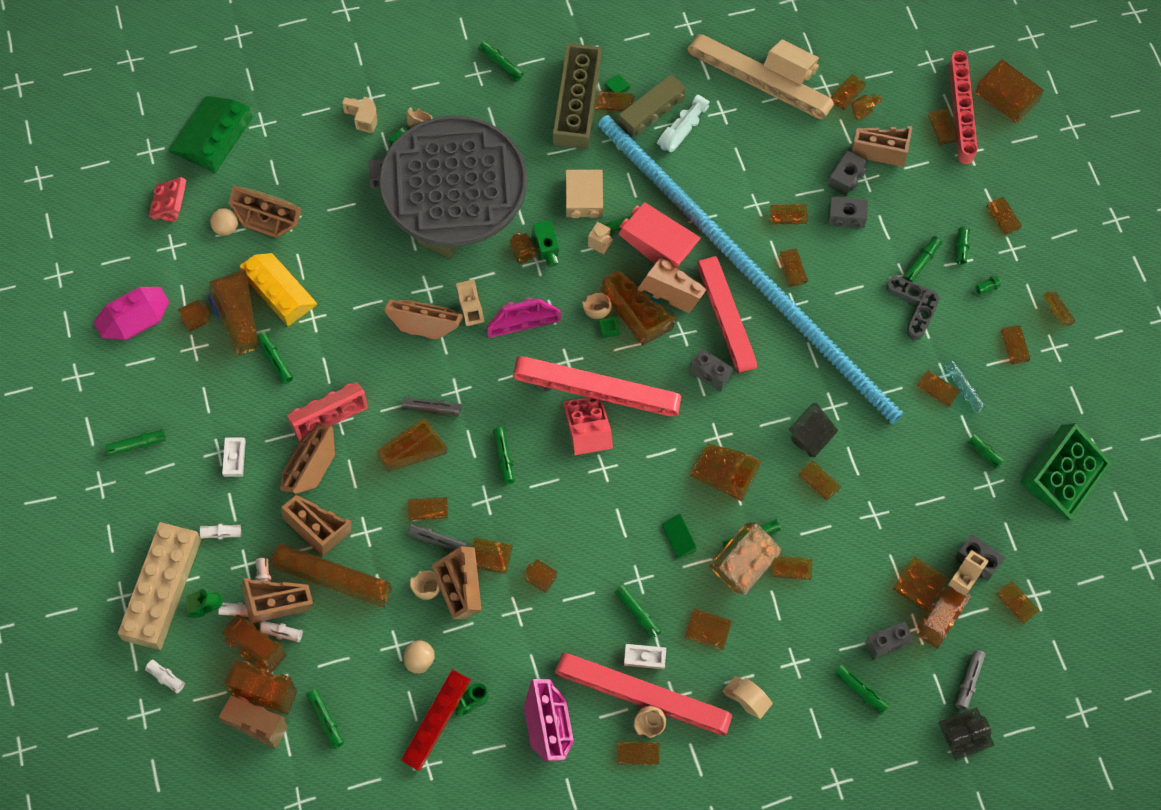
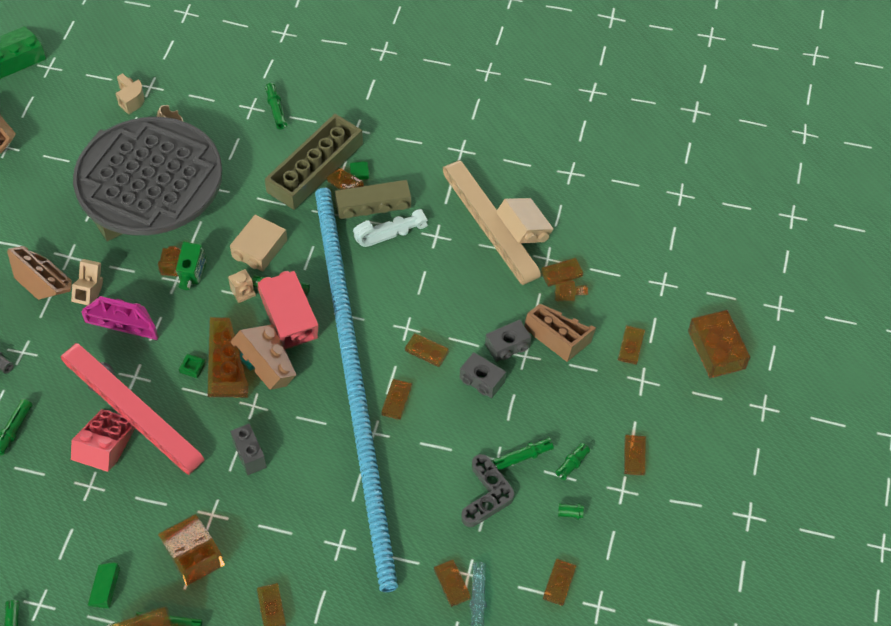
camera: 30 degrees right, 10 degrees down
tan hair [582,293,612,319] -> none
coral beam [697,256,757,374] -> none
clear smoke plate [789,403,838,458] -> none
coral beam [948,50,978,165] -> none
clear orange plate [1043,291,1075,326] -> none

